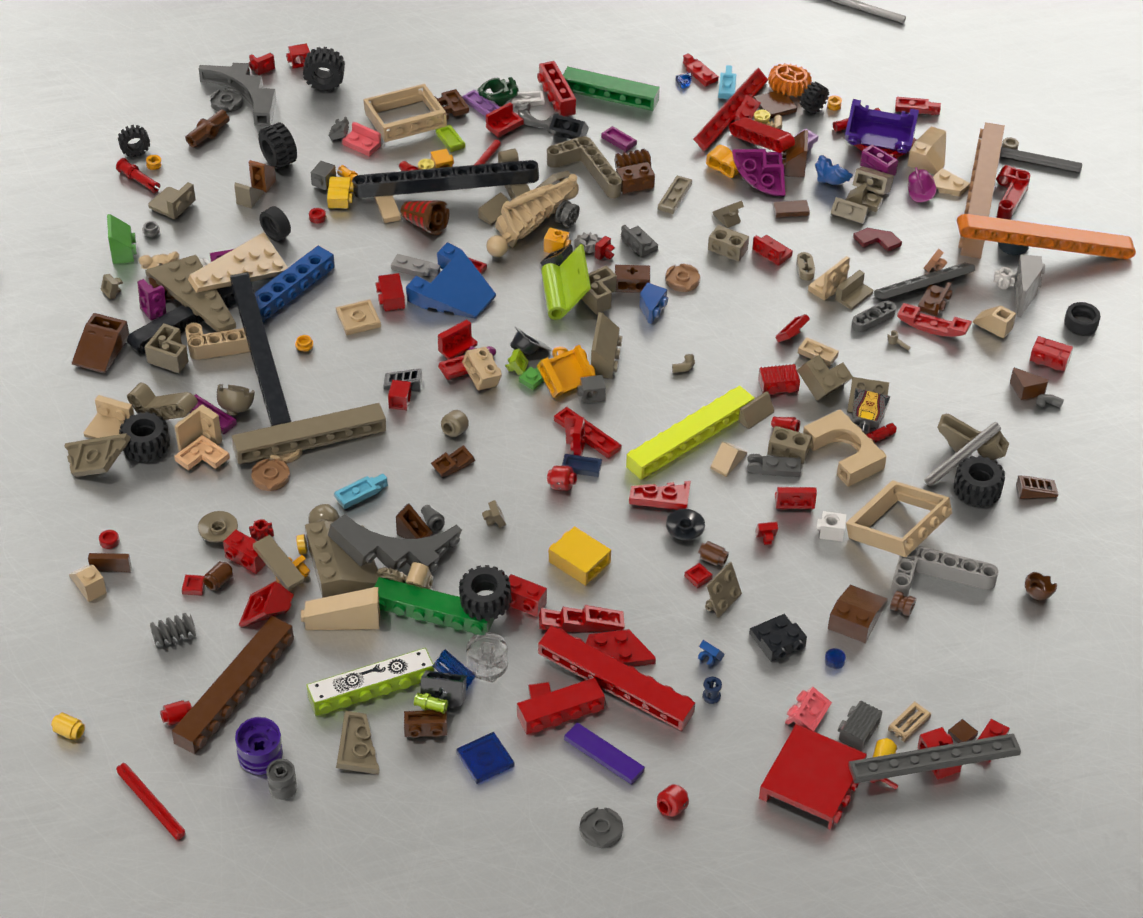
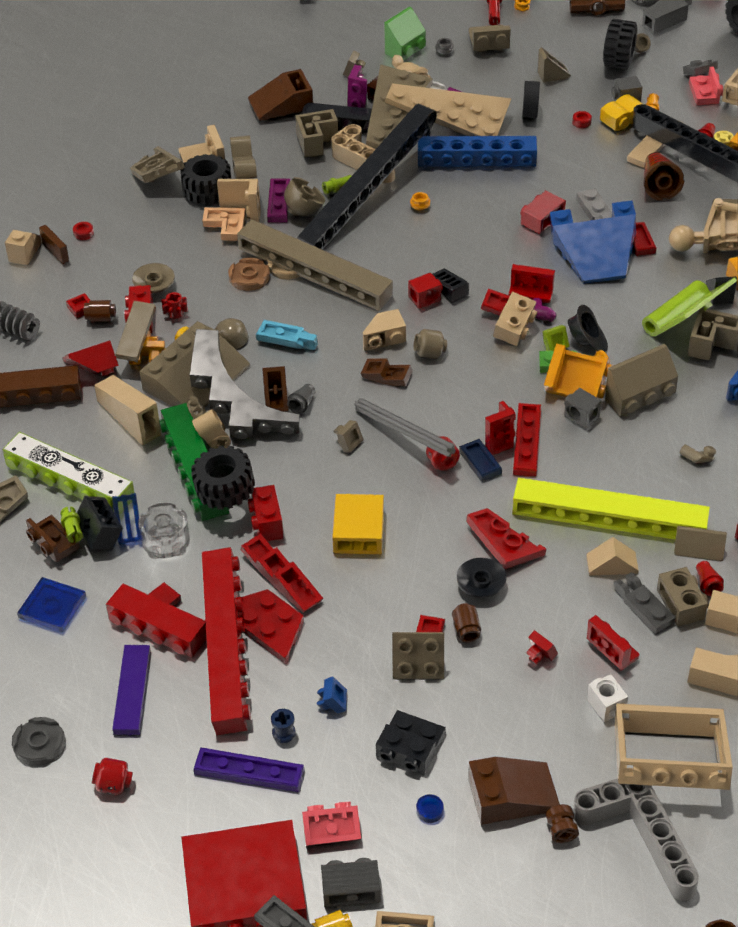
camera: 55 degrees right, 0 degrees up
dark orange slope [249,160,276,193] -> none
tan tile [336,299,381,335] -> none
none -> dark purple tile [193,747,304,792]
none -> lime pin [322,175,351,195]
none -> dark grey axle [354,398,456,457]
none -> tan slope [363,309,406,351]

